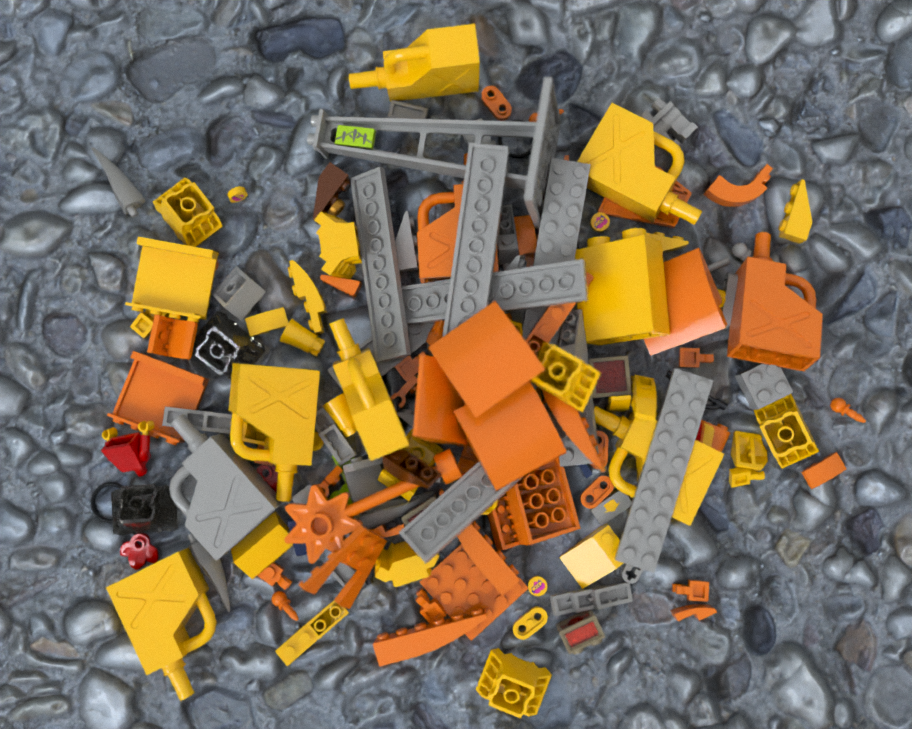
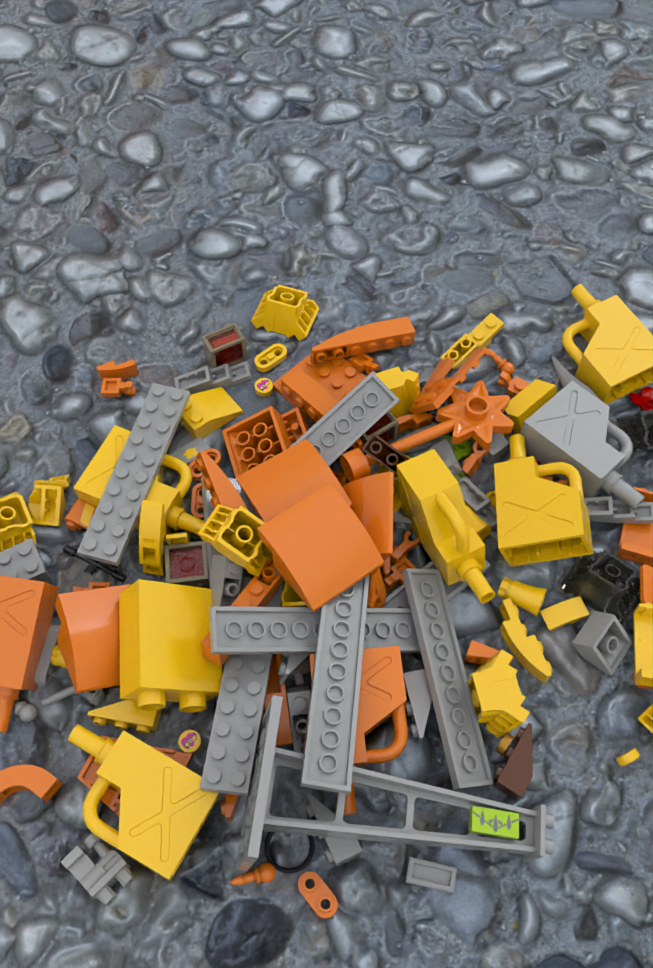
camera: 170 degrees right, 25 degrees down
yellow piece [349,24,480,102] -> none

